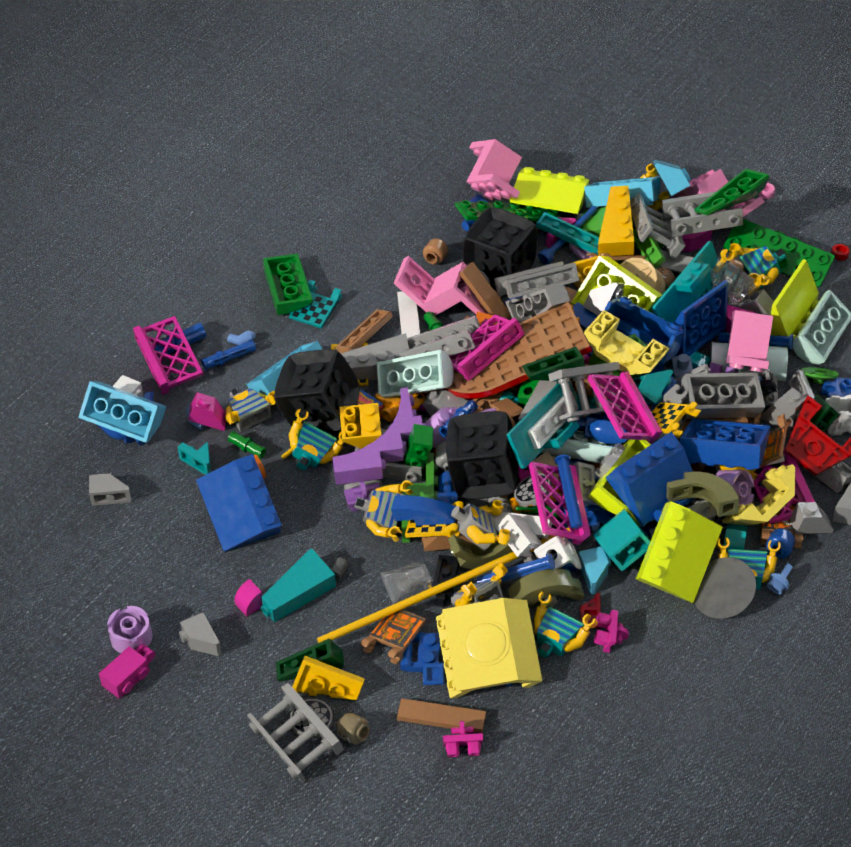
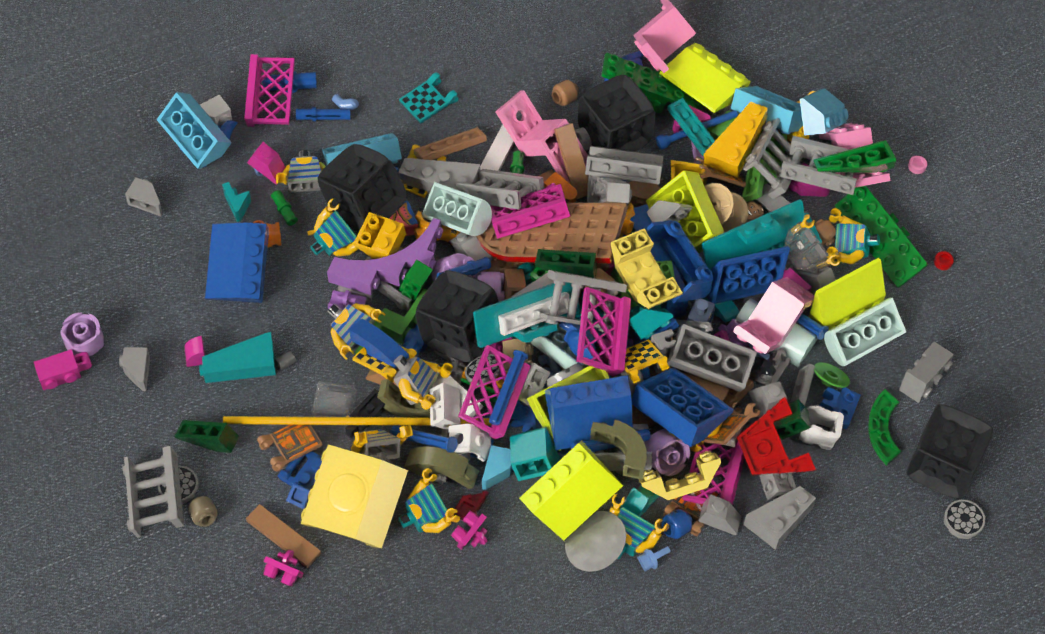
camera: 25 degrees right, 10 degrees up
green slope [263,253,313,315] -> none
yellow wing [292,656,365,700] -> none

